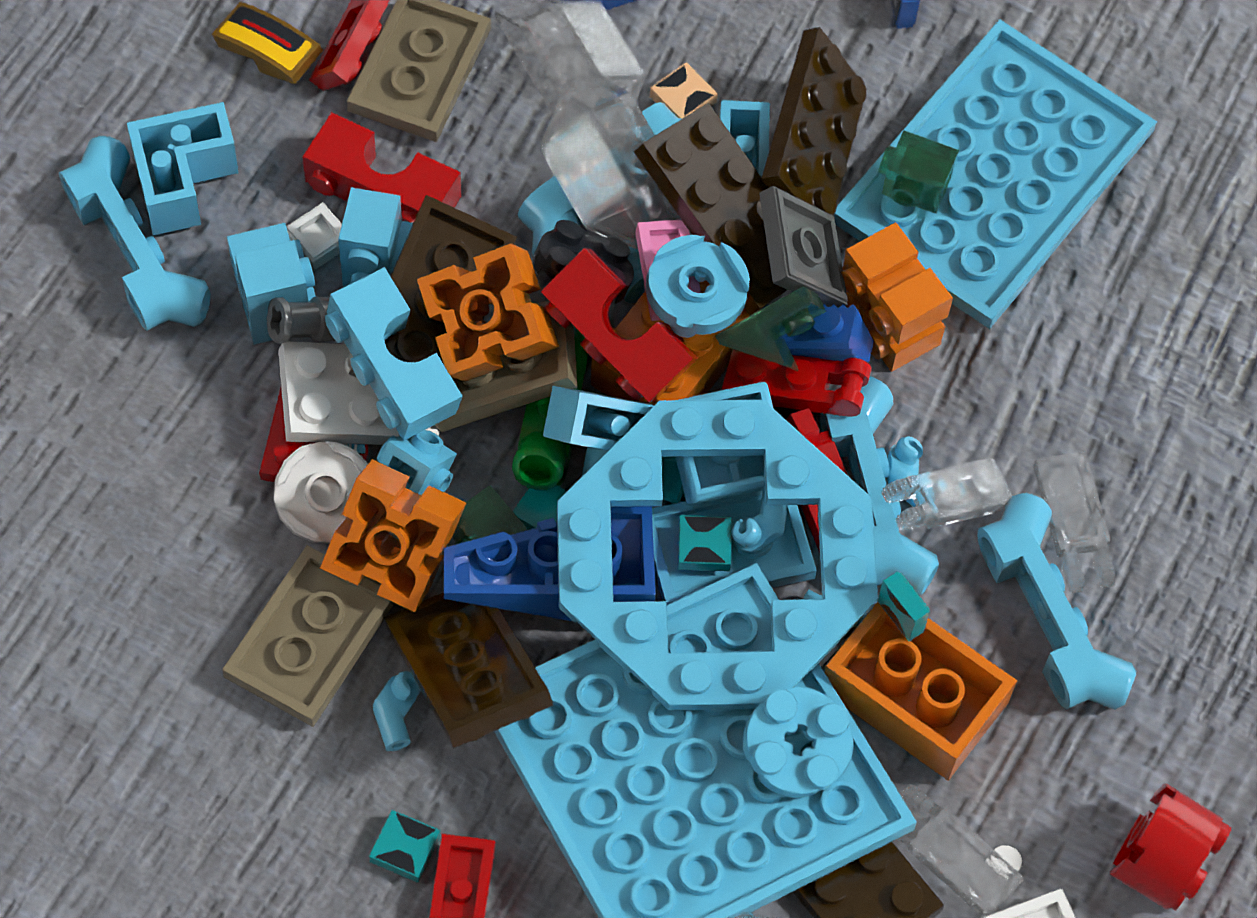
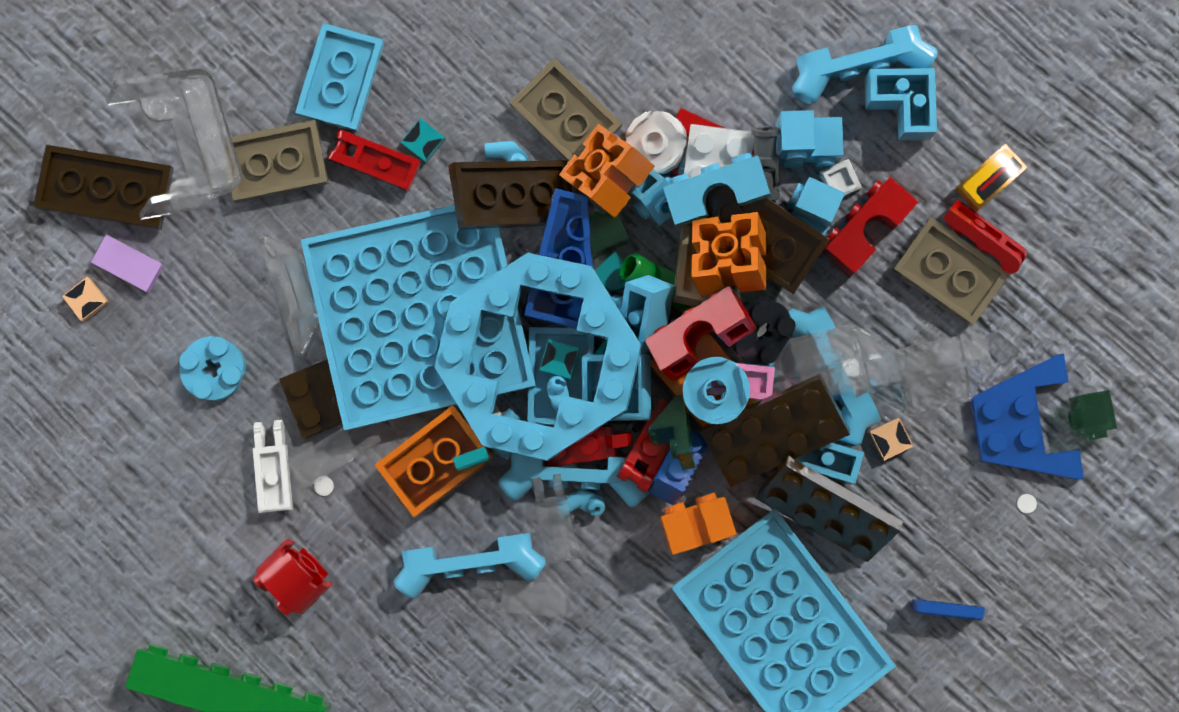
camera: 115 degrees right, 20 degrees up
medium azure plate [743,687,853,798] -> none
dark grey plate [759,186,848,308] -> none
clear green brick [878,130,959,214] -> none

